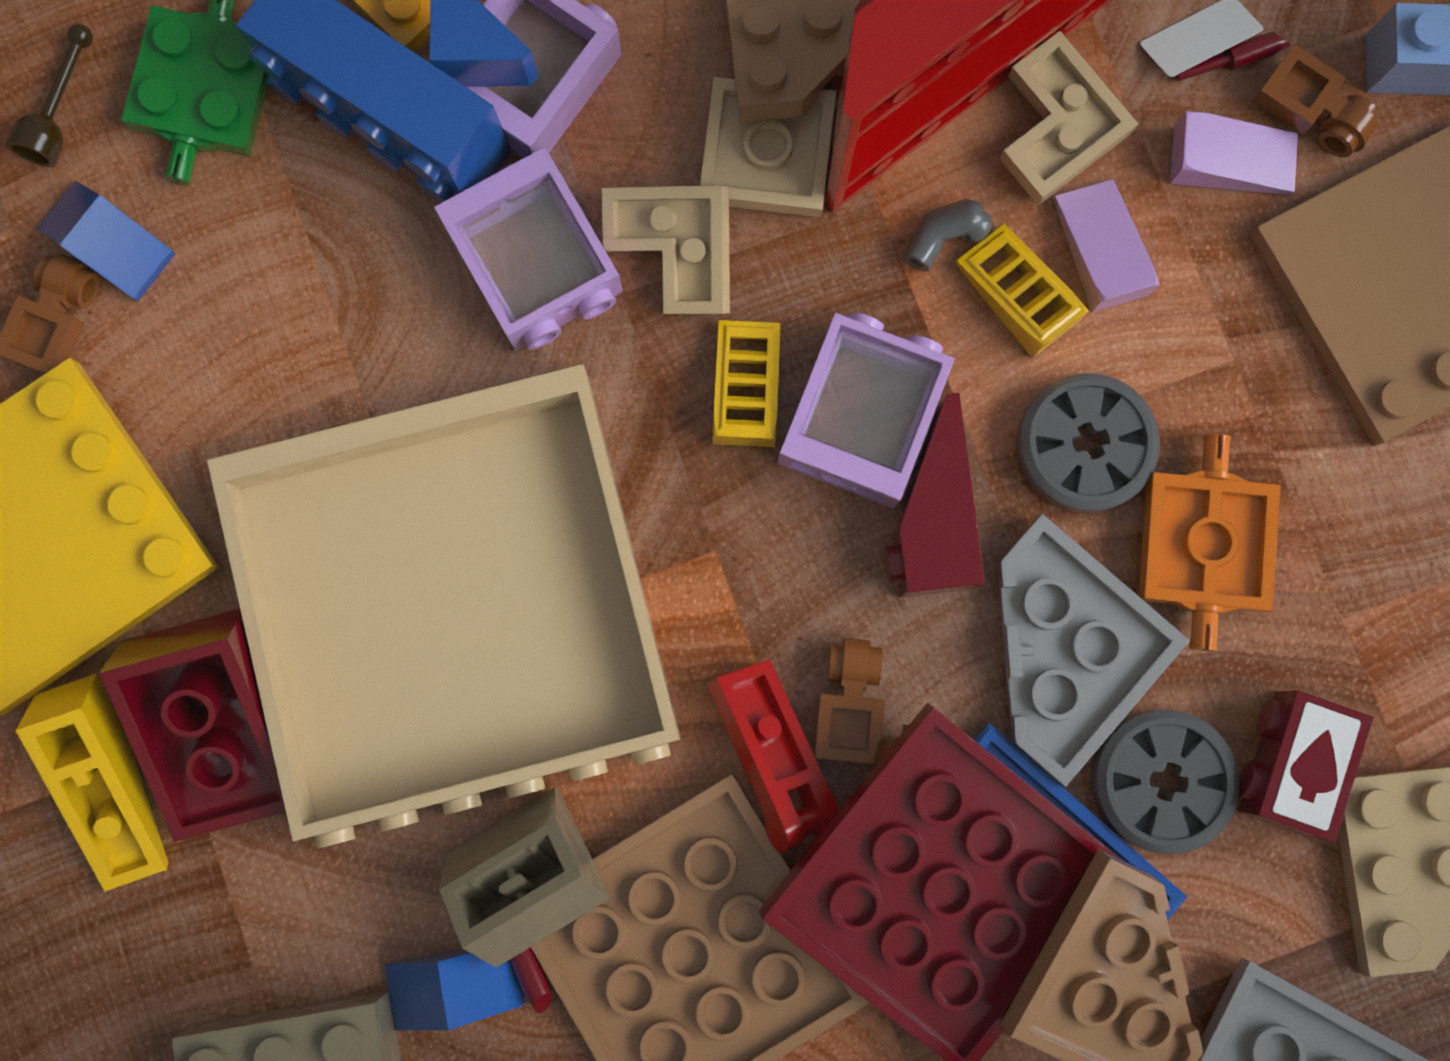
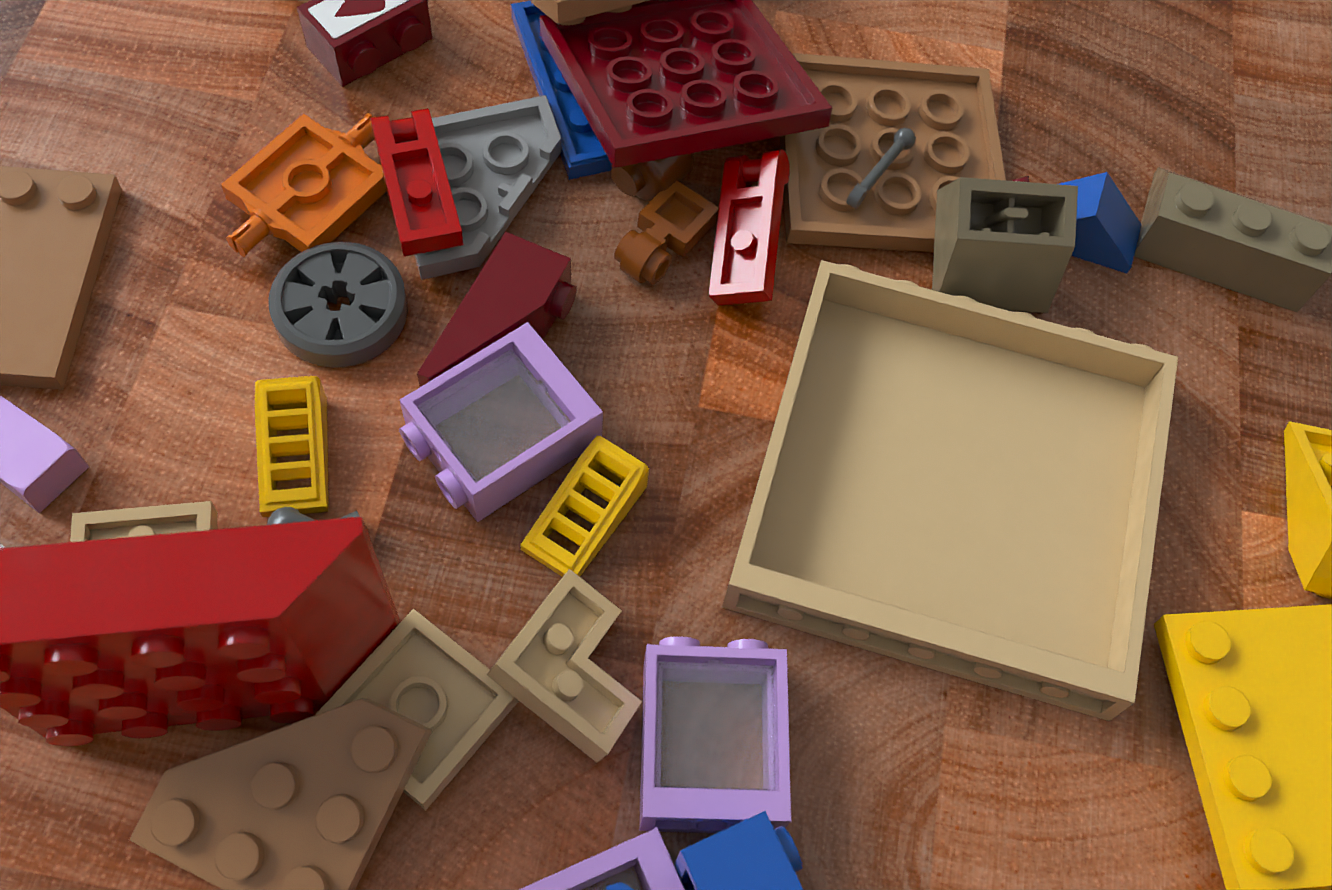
camera: 155 degrees left, 20 degrees down
dark red slope [99,609,286,842] -> none
lavender slope [1053,179,1160,313] -> none
dark grey wheel [1091,710,1240,854] -> none
none -> red plate [370,108,463,257]
none -> dark grey hinge [846,128,916,209]

